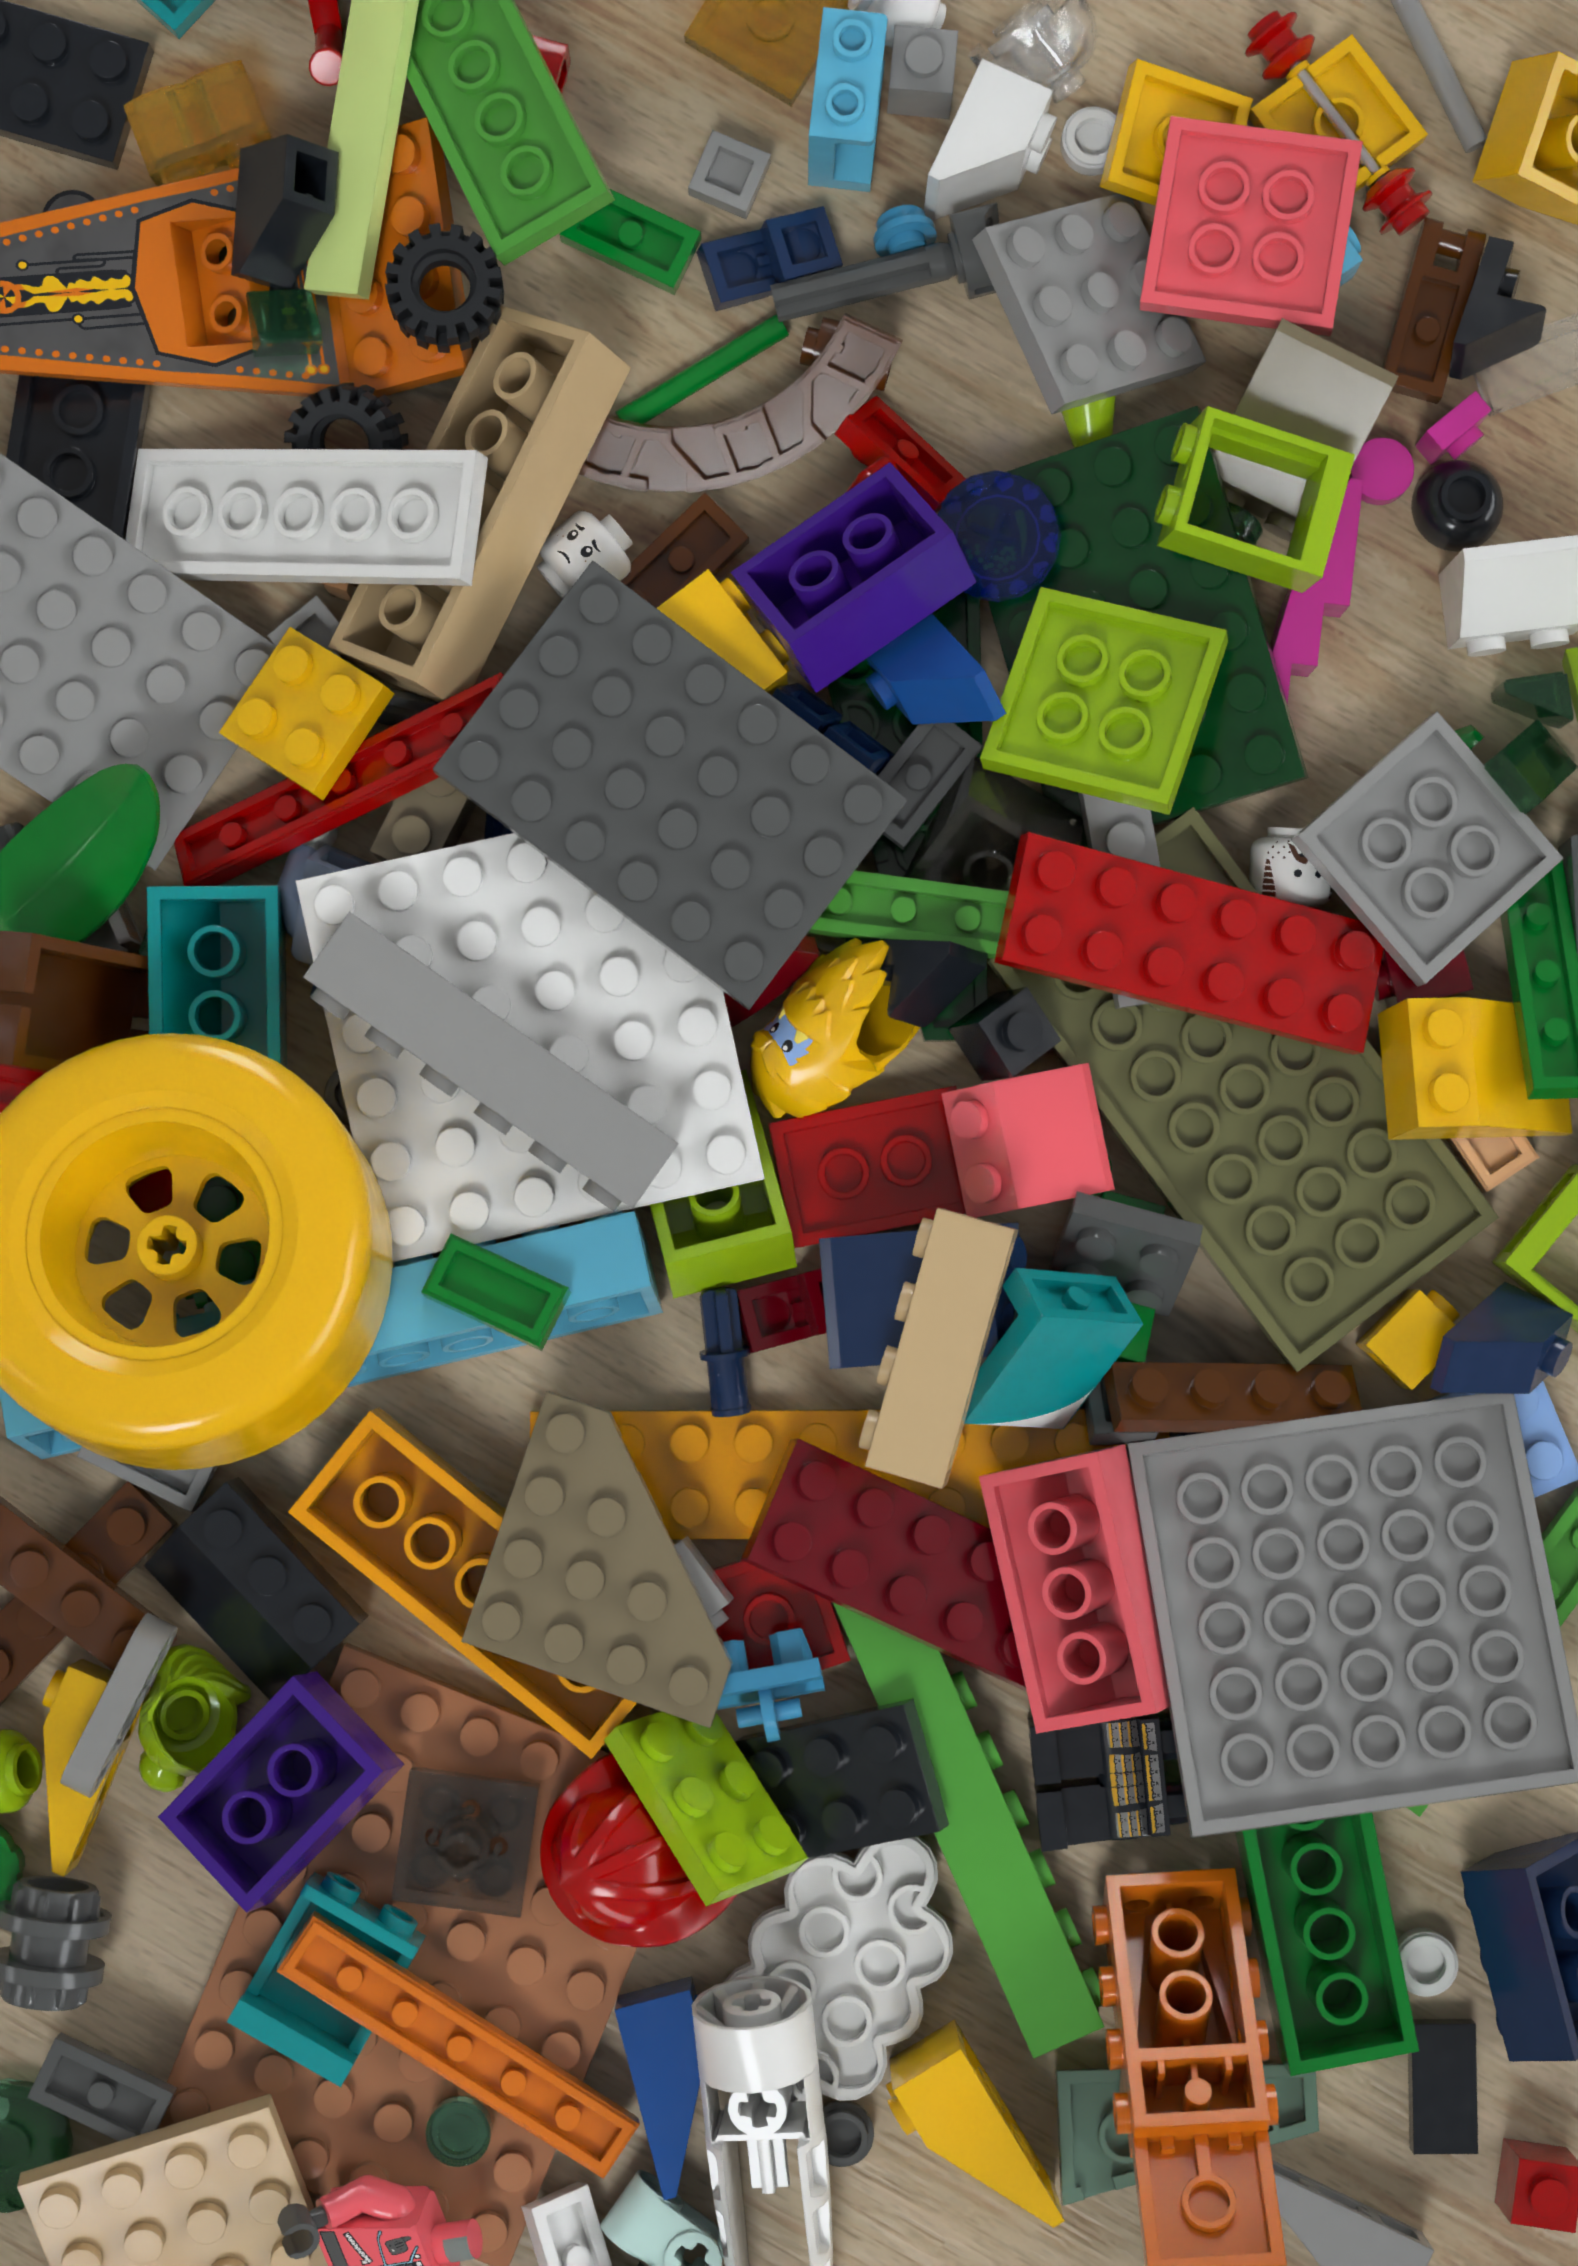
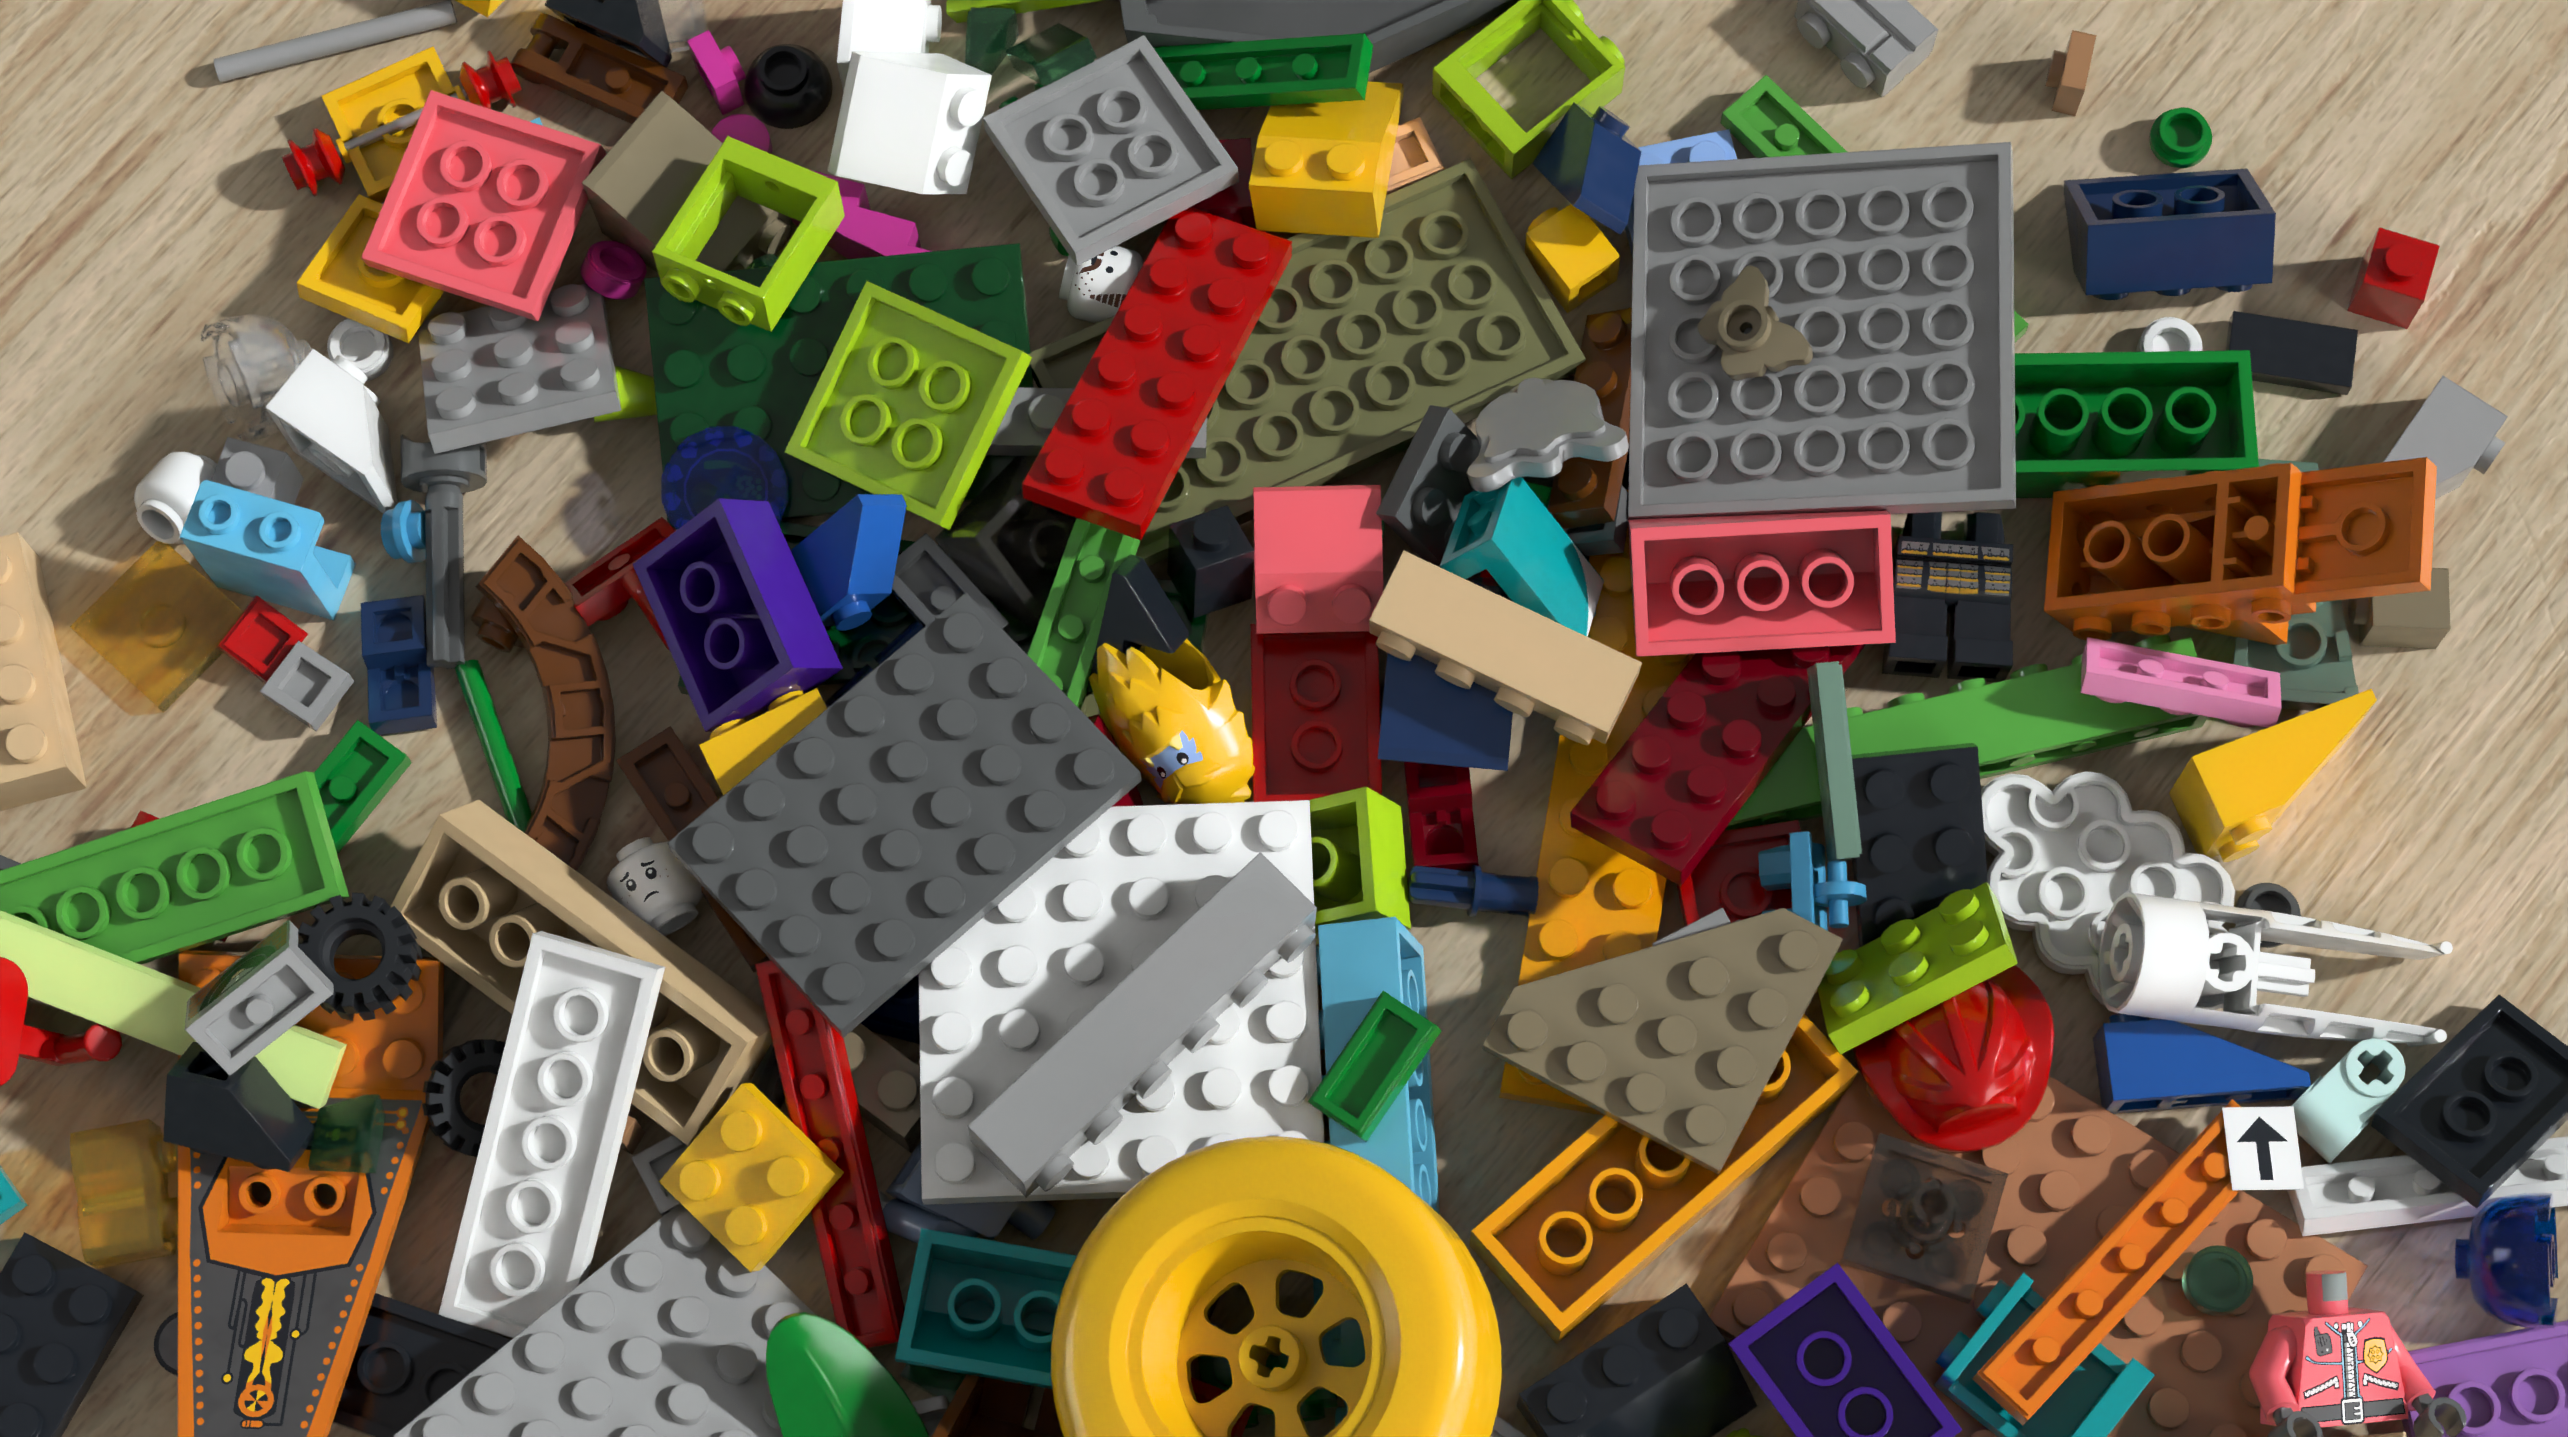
camera: 80 degrees left, 15 degrees down
none -> light grey panel [185,920,334,1076]
none -> red tile [216,596,308,684]
none -> dark pink tile [581,241,647,300]
none -> white slope [828,51,992,194]
none -> light grey tile [1467,378,1629,492]
none -> dark tan animal [1698,265,1813,381]
none -> sand green tile [1807,661,1862,862]
none -> bright pink plate [2081,637,2281,728]
none -> white sticker [2222,1106,2304,1191]

